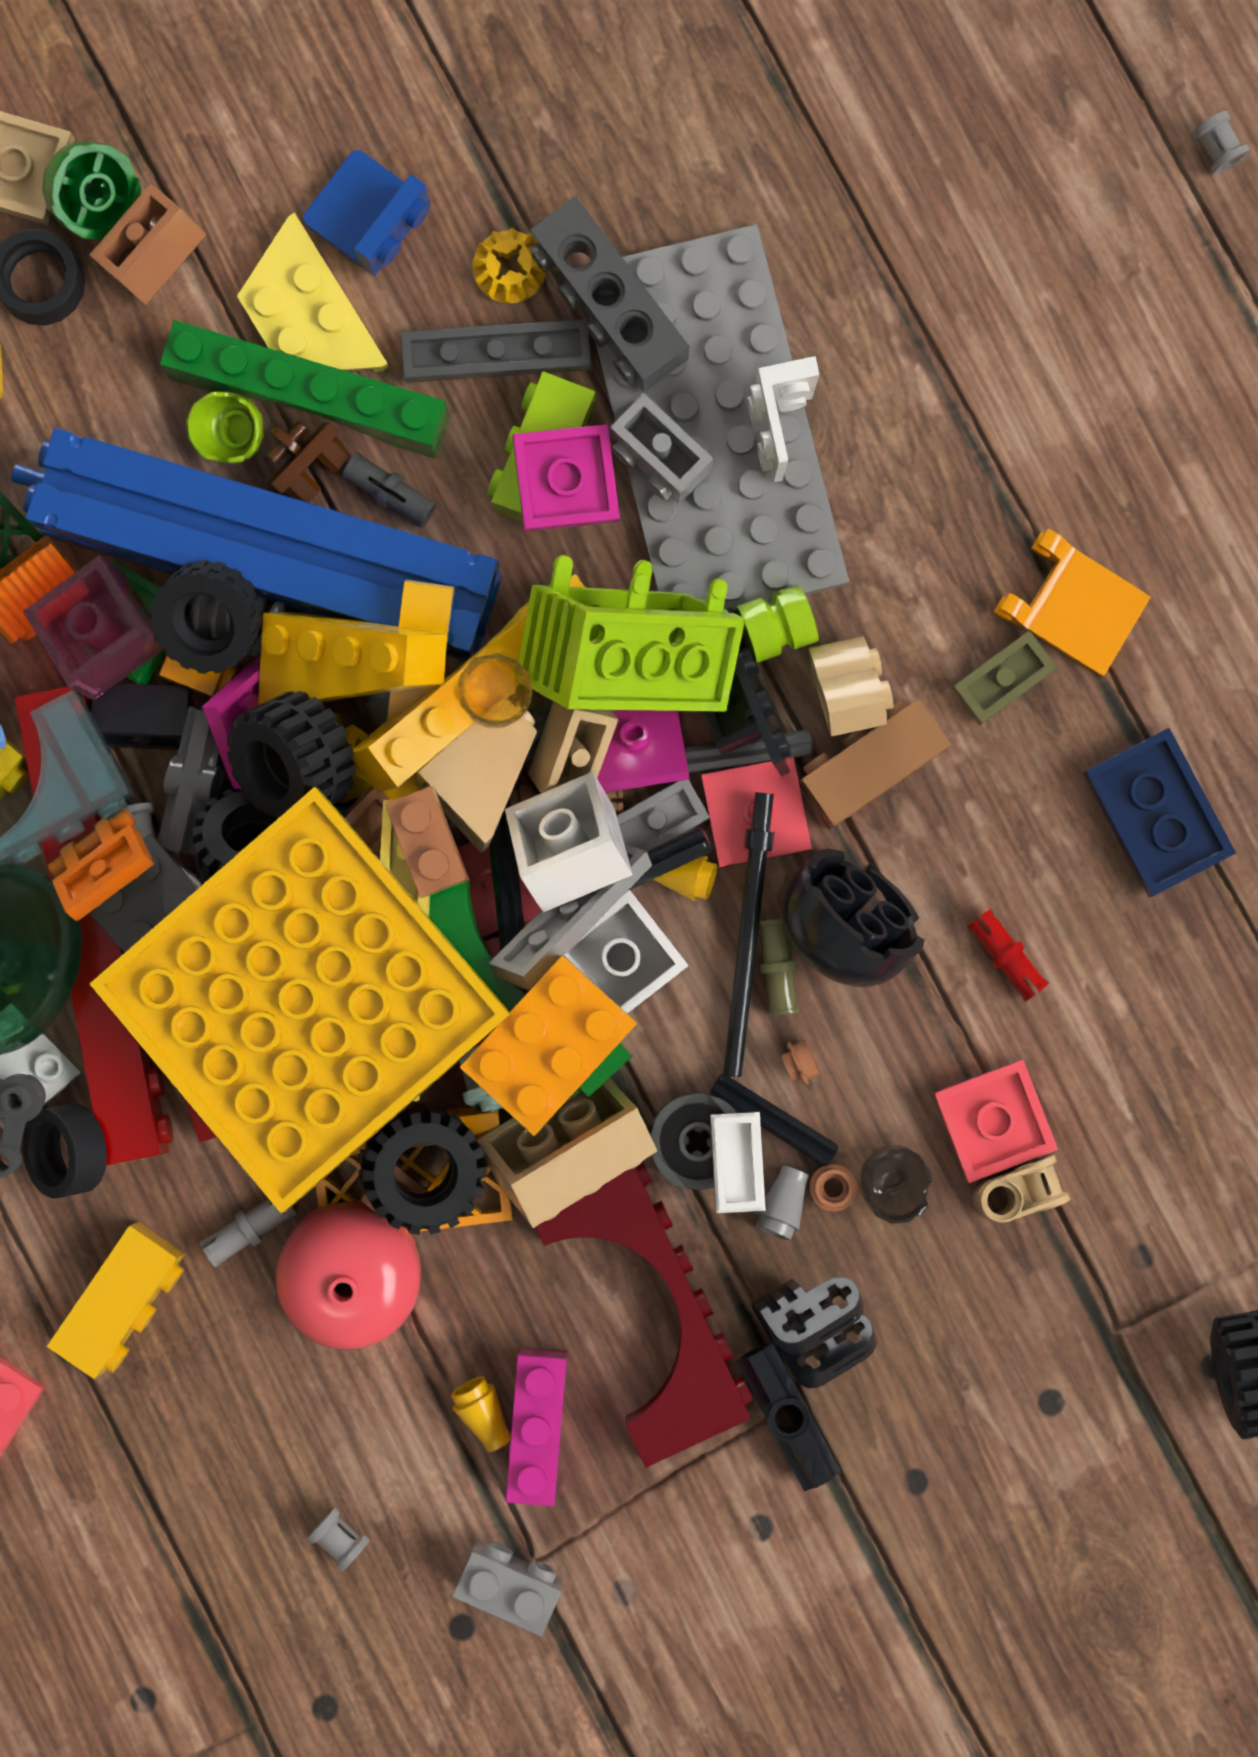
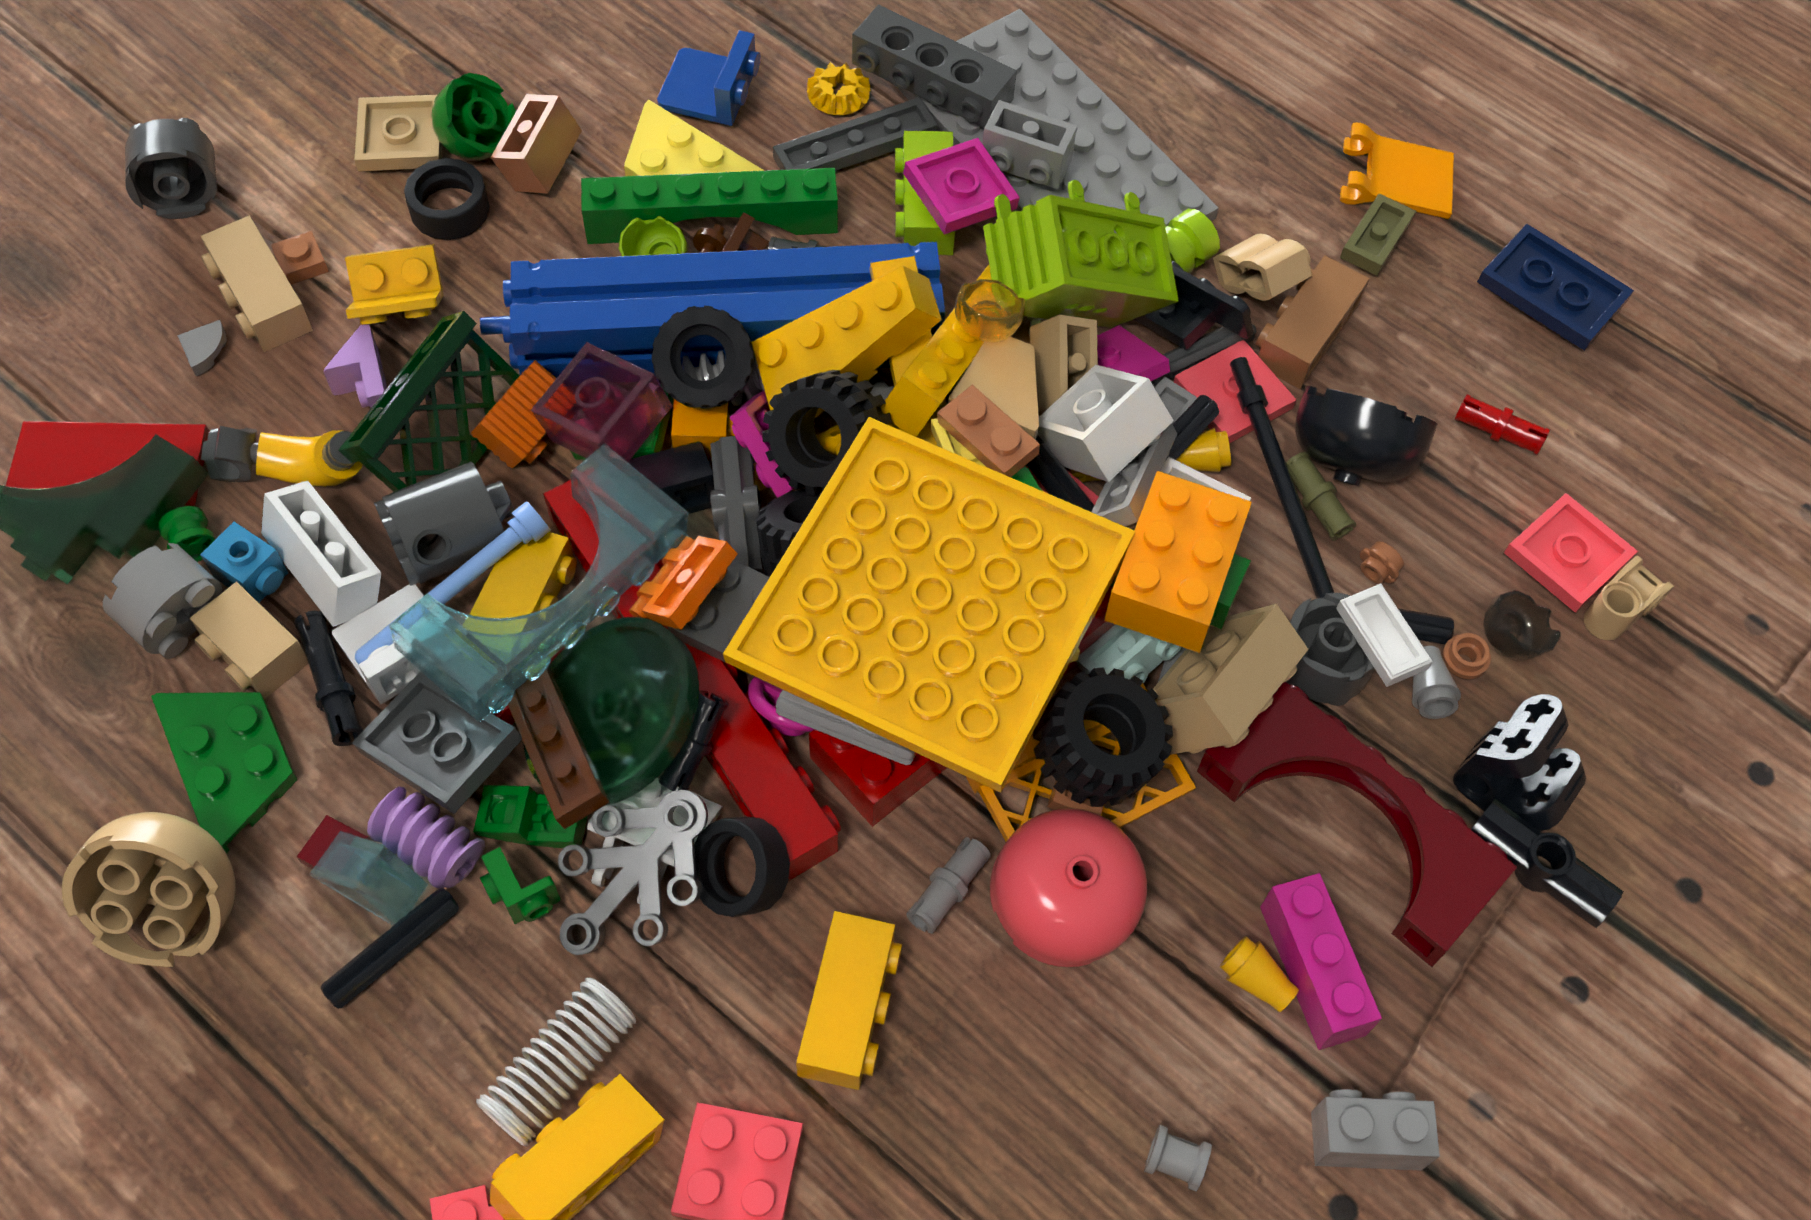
camera: 25 degrees left, 25 degrees down
white bracket [747,356,819,483] -> none
none -> black pin [658,690,729,791]

